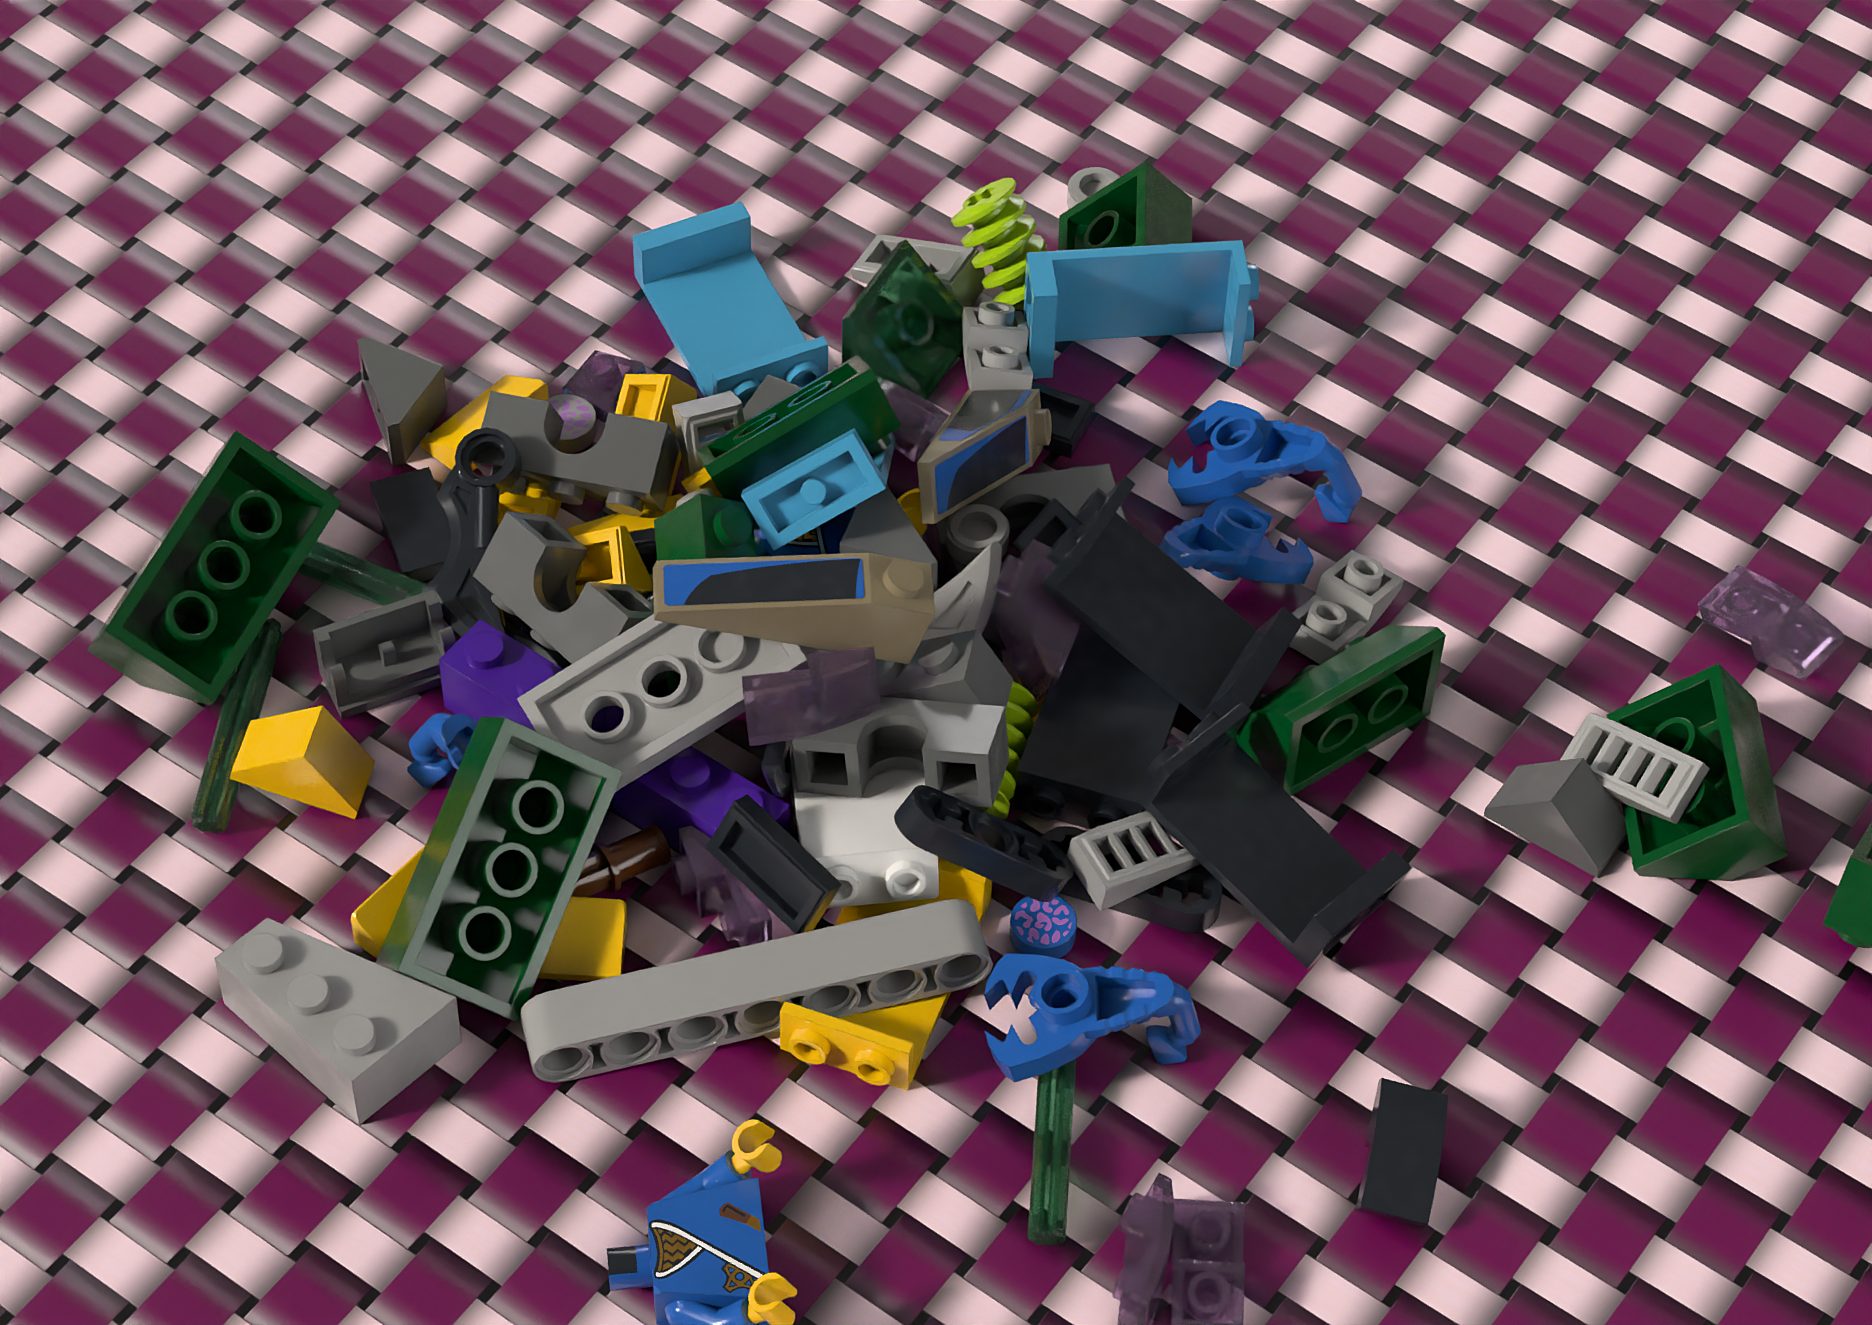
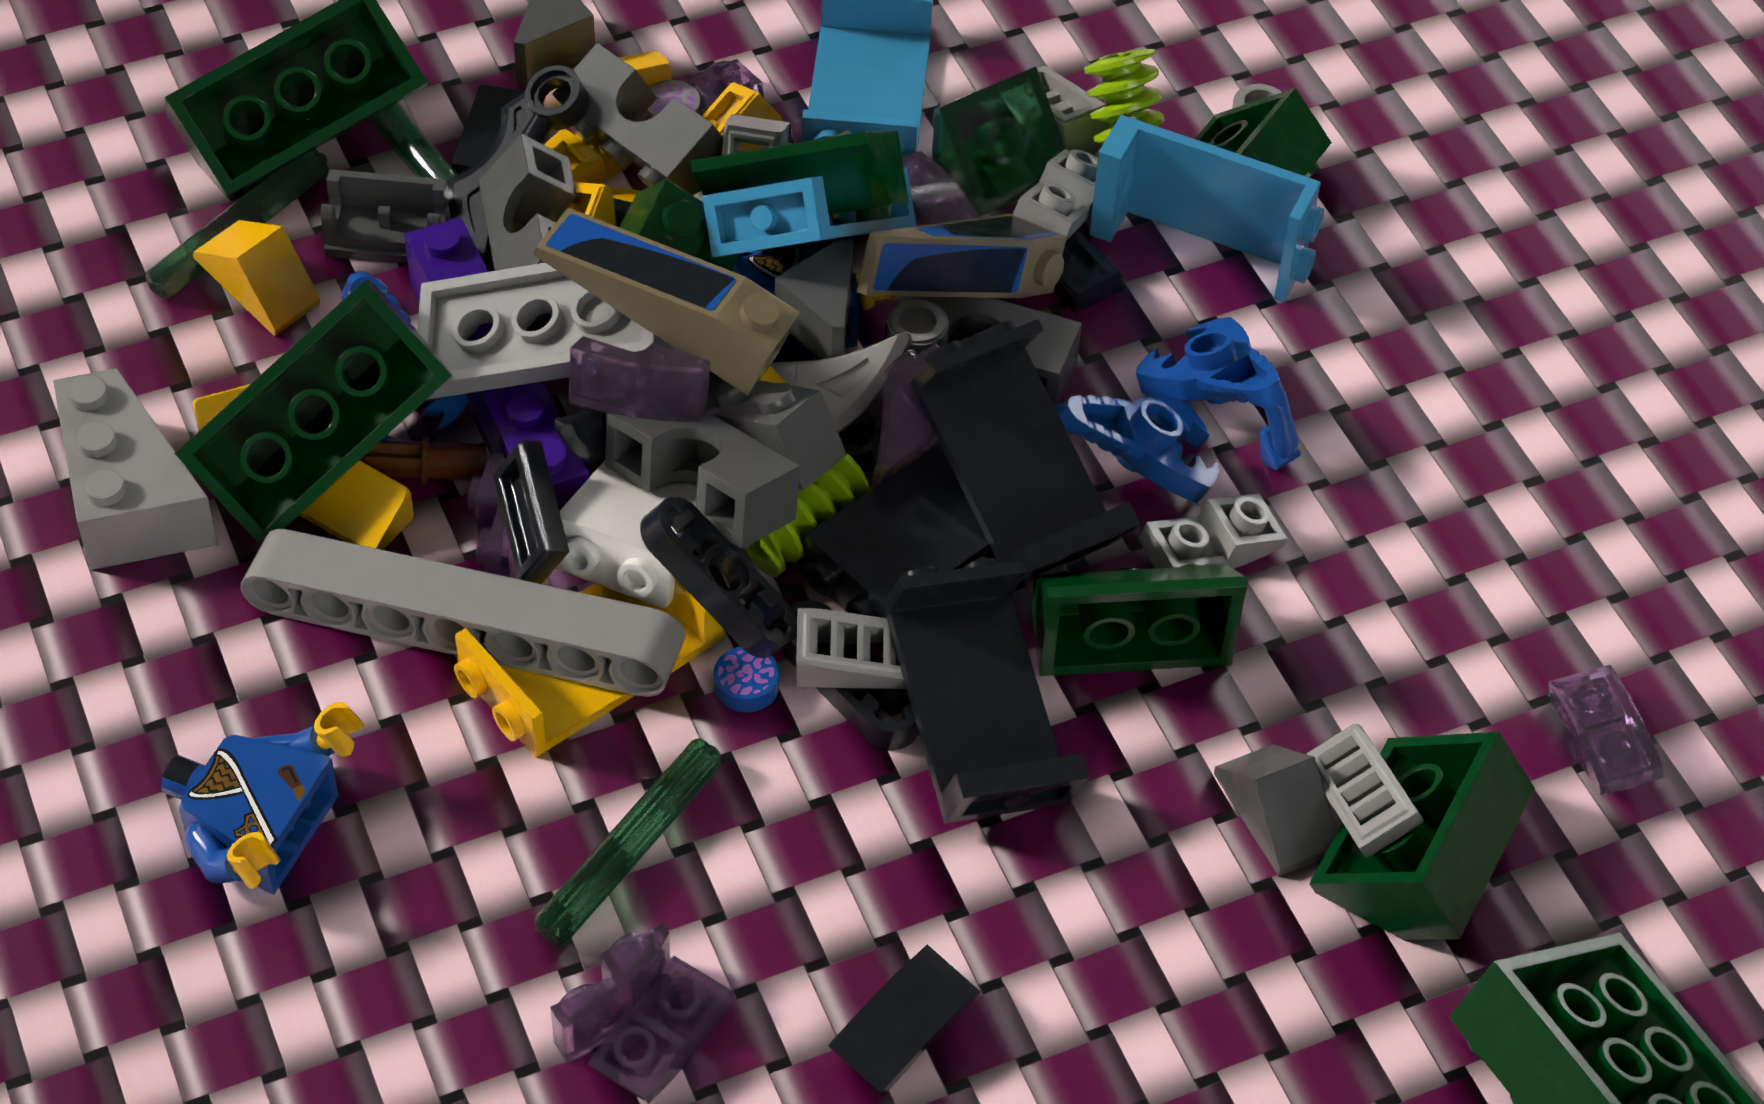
camera: 30 degrees right, 0 degrees up
blue animal [984,953,1201,1082] -> none

